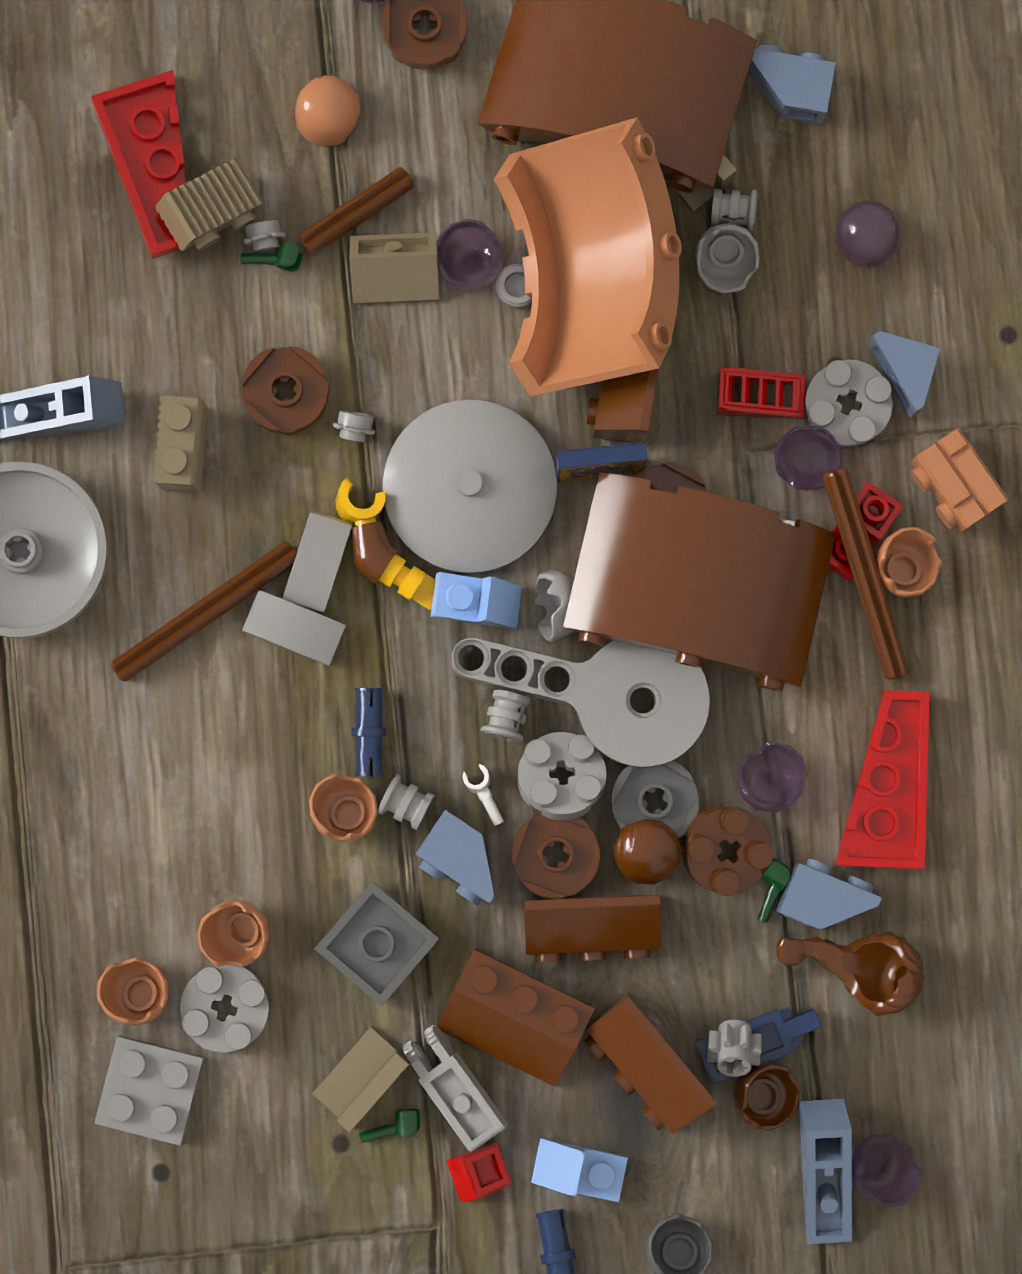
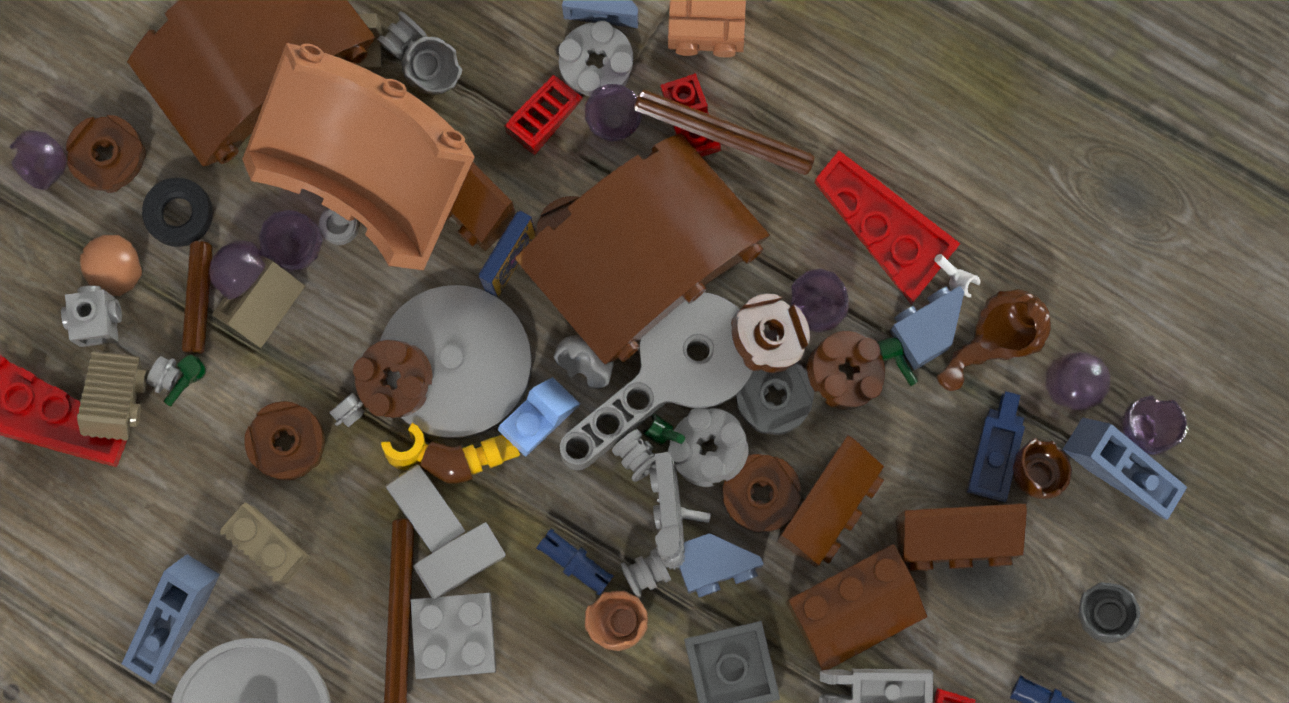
camera: 50 degrees left, 5 degrees down
light blue slope [531,1138,628,1202] -> none
reddish brown hair [613,819,682,885] -> none
light grey gear [707,1020,762,1077] -> none
nougat hair [875,527,942,598] -> none
none -> light grey brick [61,286,122,347]
none -> black tyre [142,178,213,247]
none -> clear purple hair [209,239,265,300]
none -> reddish brown plate [353,340,433,418]
none -> light grey plate [411,593,496,679]
none -> dark green hand [642,414,685,445]
none -> light grey hinge [650,452,685,570]
none -> plate [731,294,810,373]
none -> white hand [935,254,980,298]
none -> clear purple hair [1046,352,1111,410]

